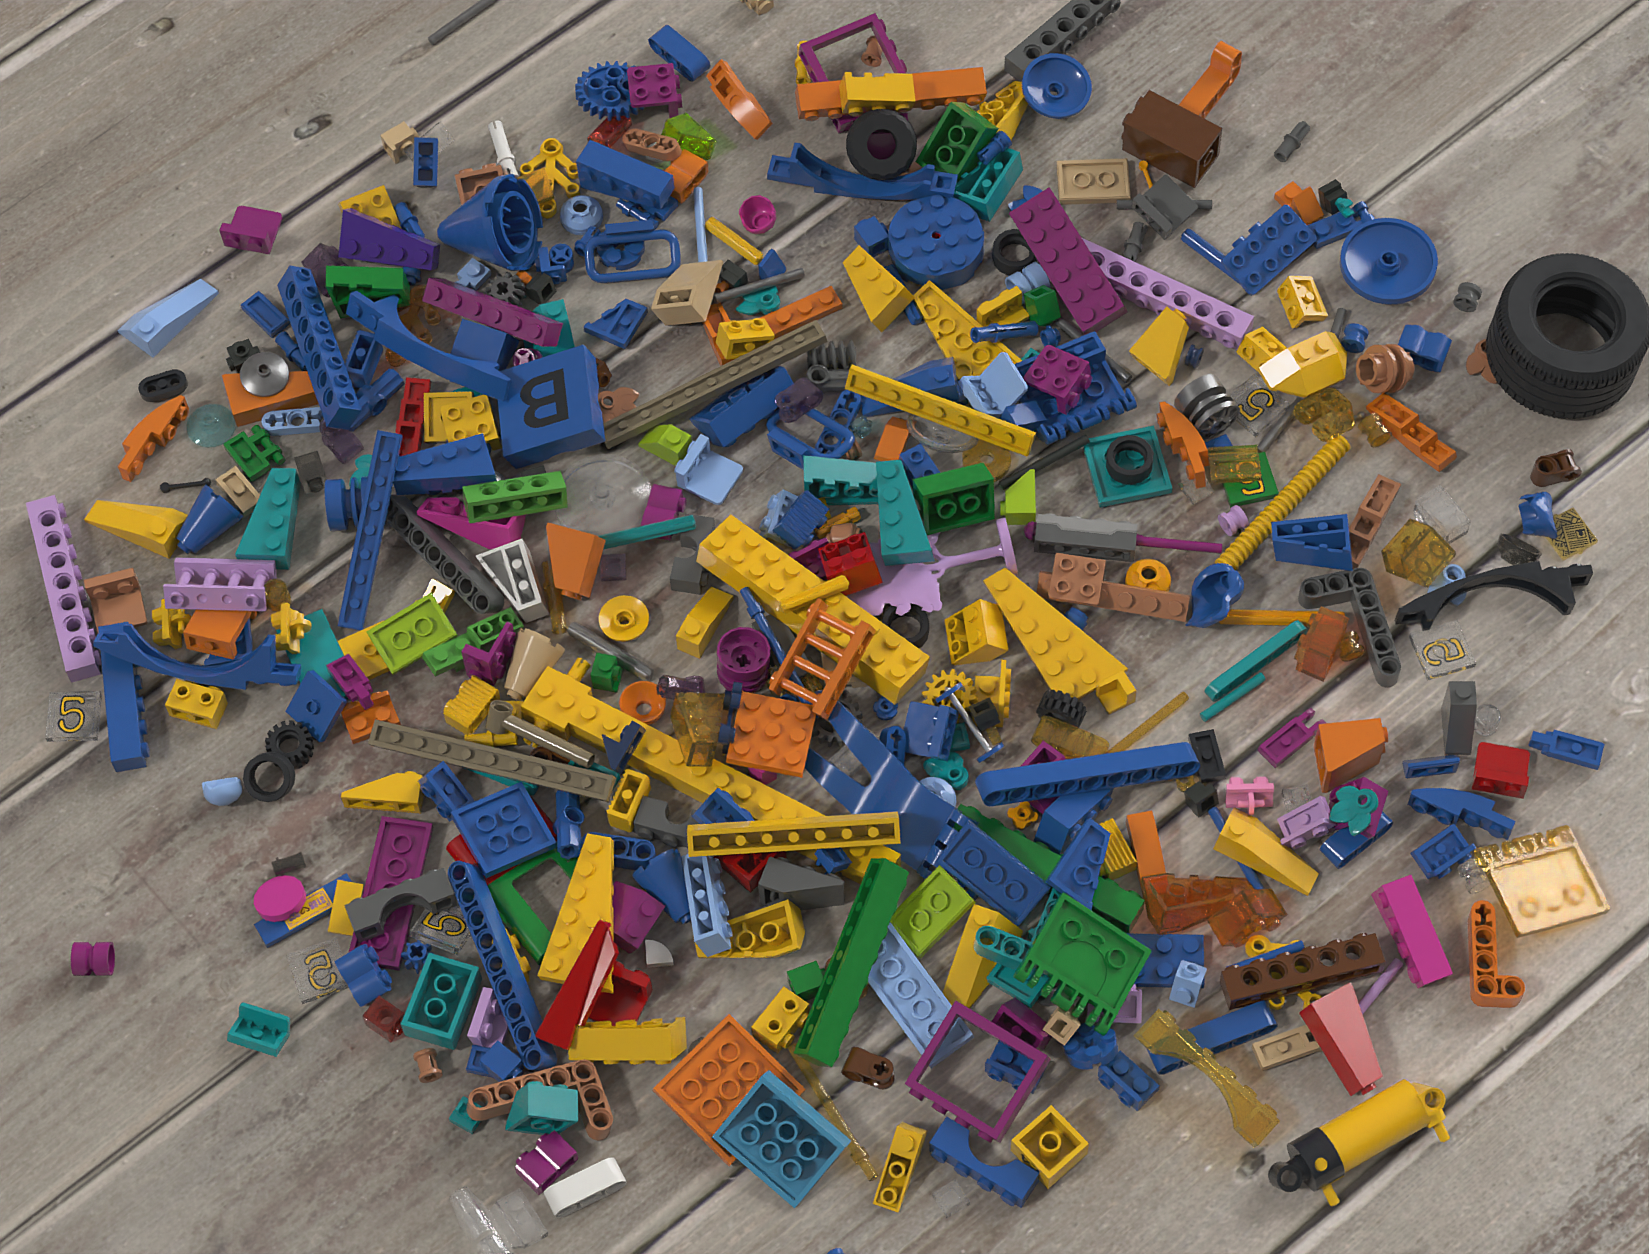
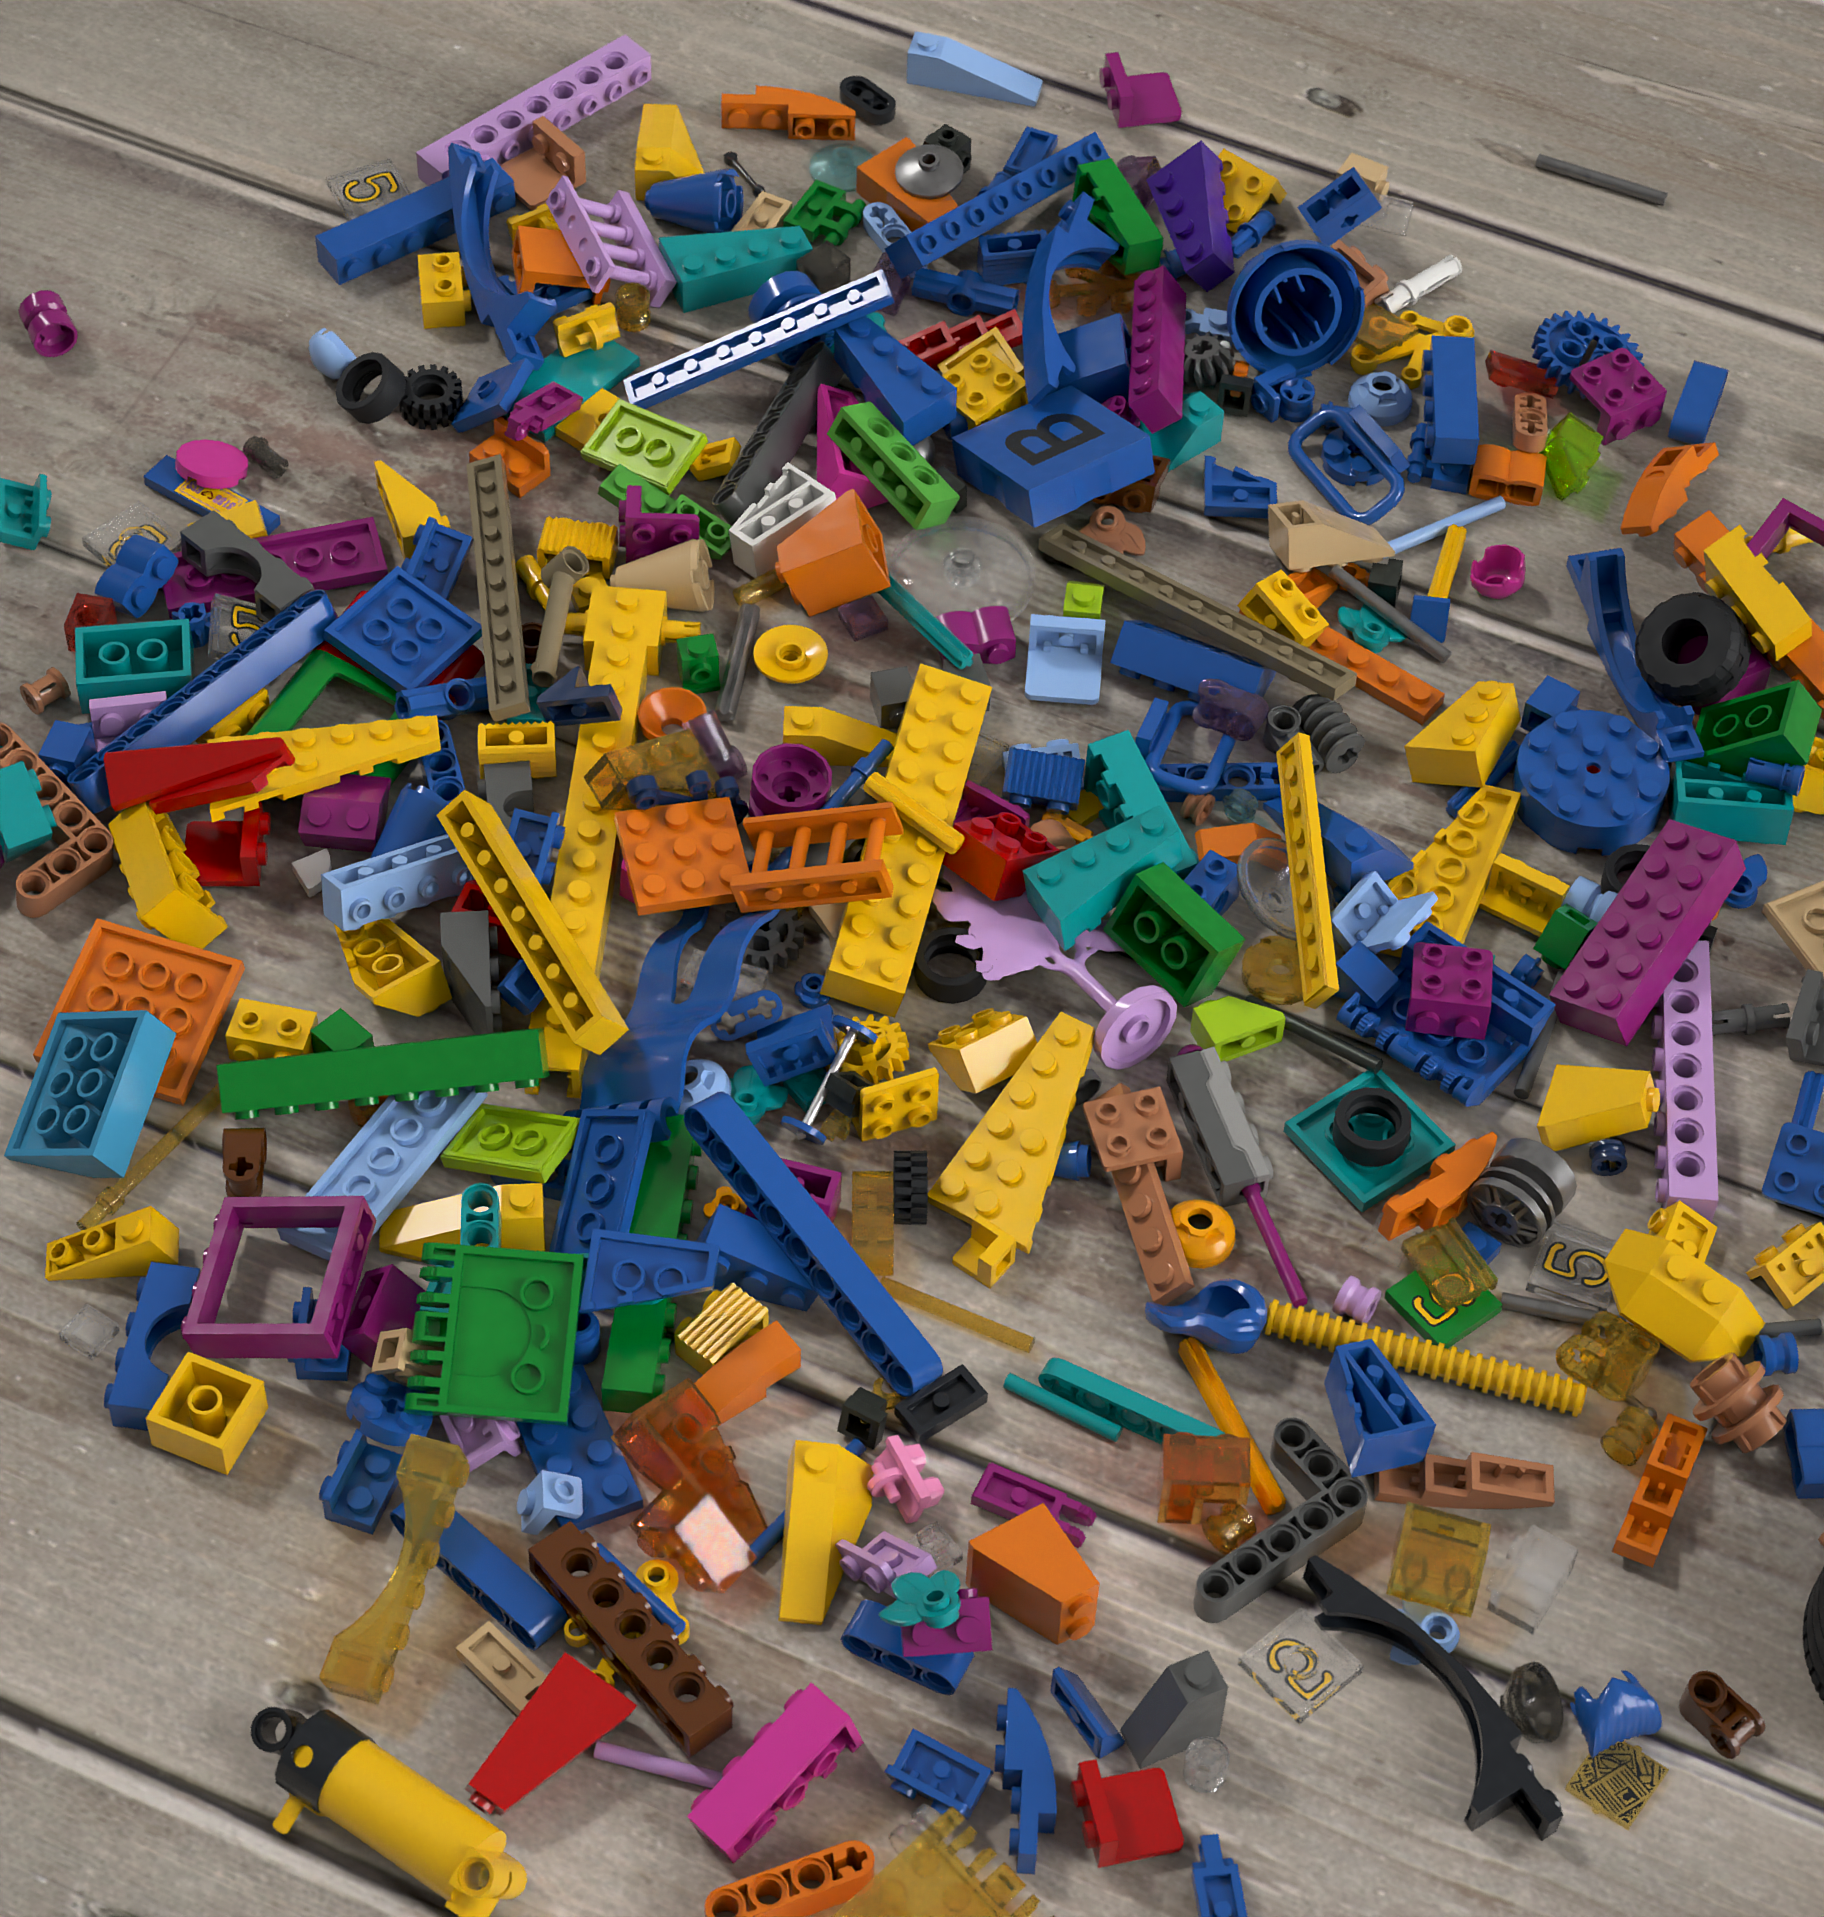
camera: 60 degrees right, 10 degrees down
blue pin [970,321,1038,343] -> none

